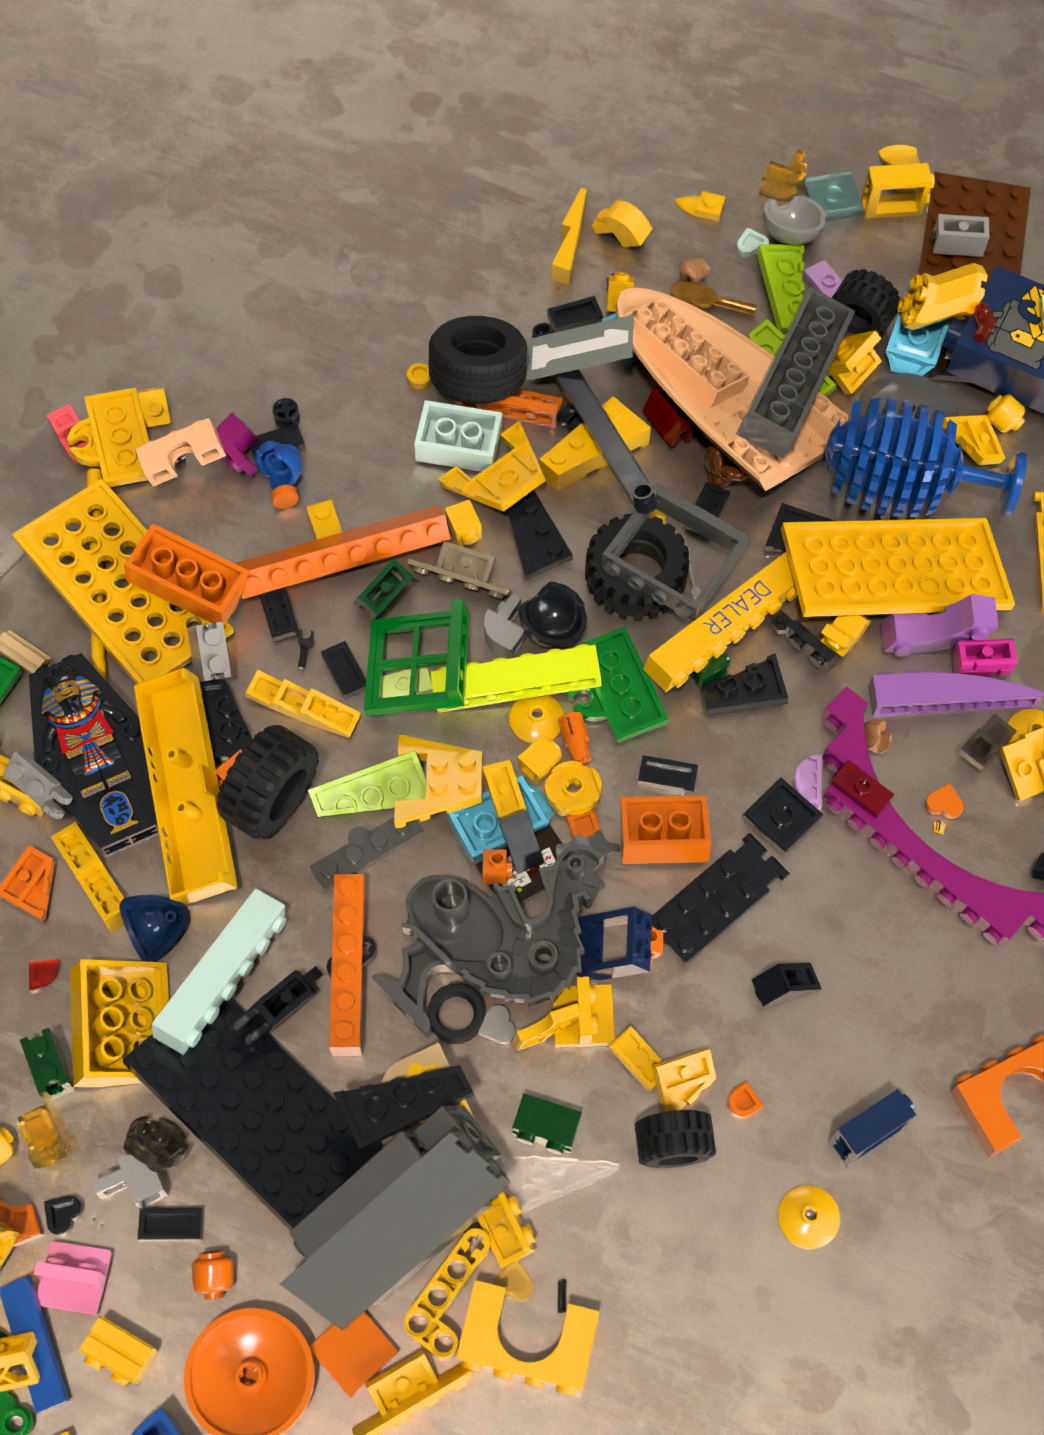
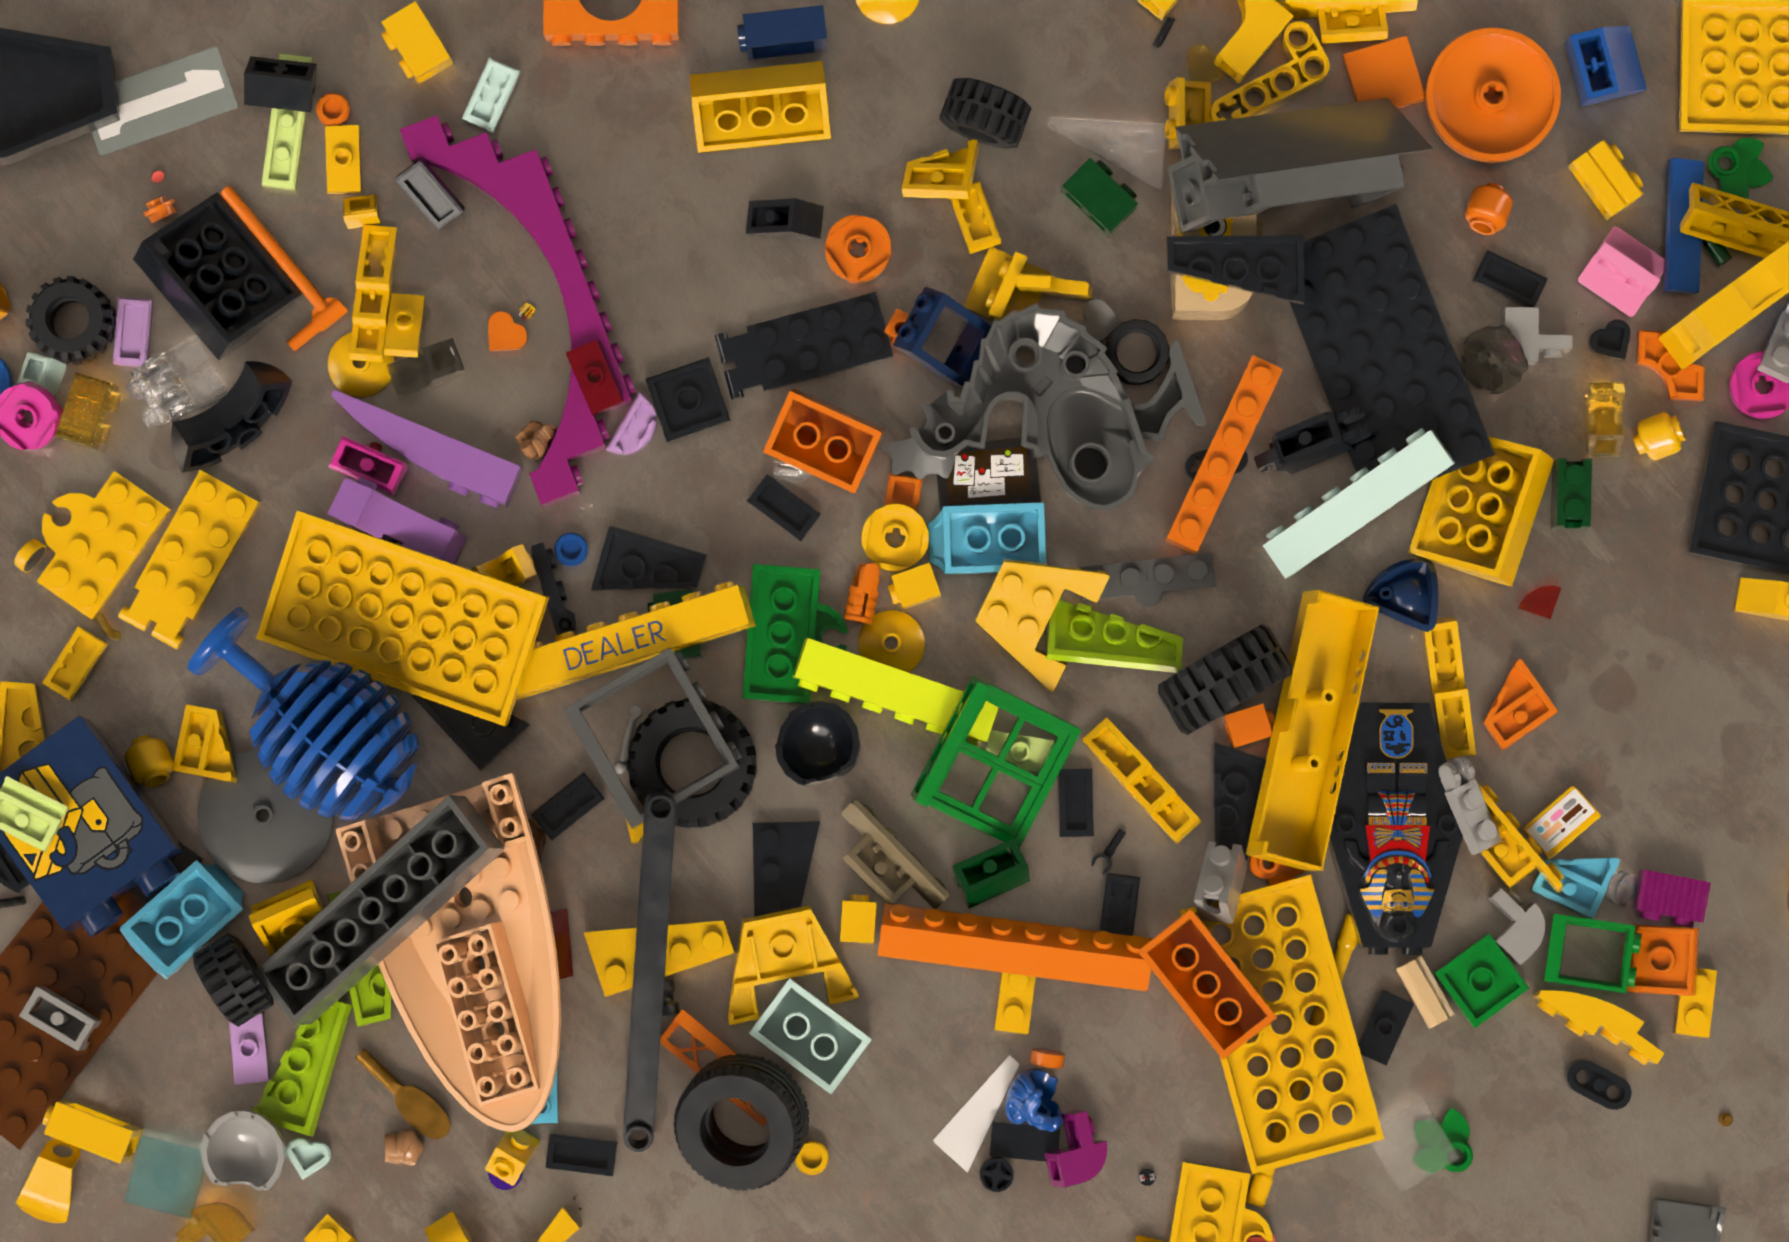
camera: 155 degrees left, 20 degrees up
light nougat arch [135,418,226,487] -> none
yellow plate [482,760,527,818] -> none
orange plate [483,849,512,885] -> none
light grey brick [484,594,525,659] -> none
black tile [497,808,544,874] -> none
light grey sticker [526,314,634,381] -> none
orange tile [727,1081,764,1119] -> none
yellow brick [897,263,988,330] -> none
clear red arm [974,302,996,343] -> none
none -> blue tile [554,533,589,567]
none -> yellow slope [690,61,831,153]
none -> orange plate [825,215,891,284]
none -> white sticker [933,1055,1019,1173]
none -> black plate [1358,990,1414,1066]

